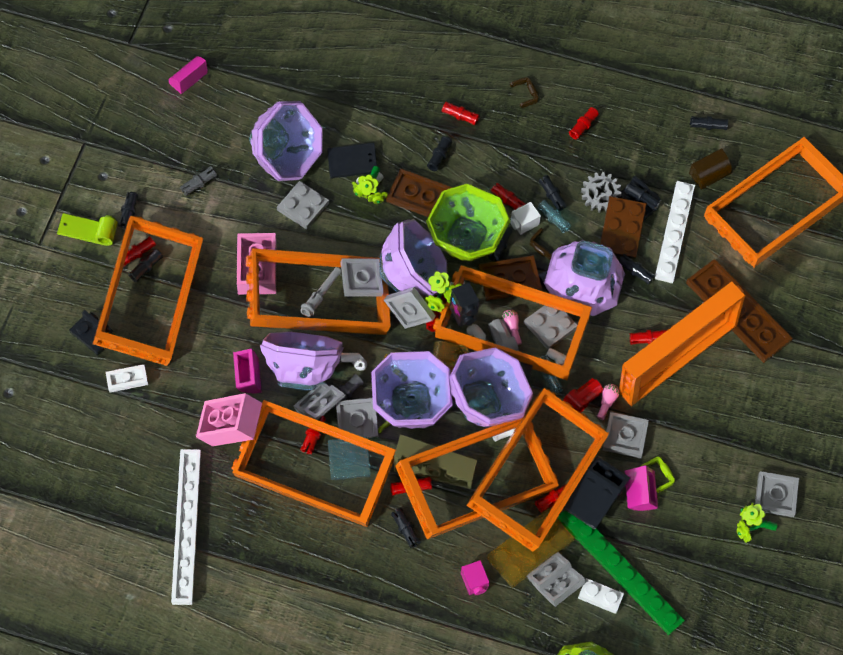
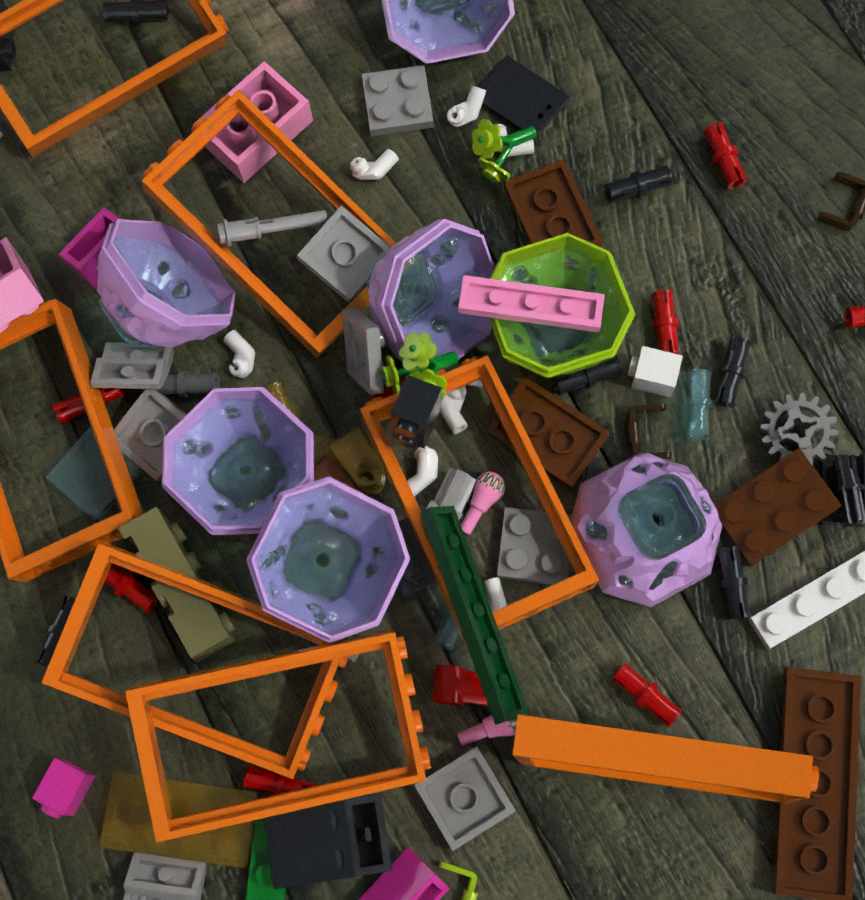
camera: 55 degrees right, 10 degrees up
none -> white arm [350,149,399,180]
none -> dark green plate [420,506,529,725]
none -> white arm [447,85,486,127]
none -> bright pink plate [458,275,605,332]

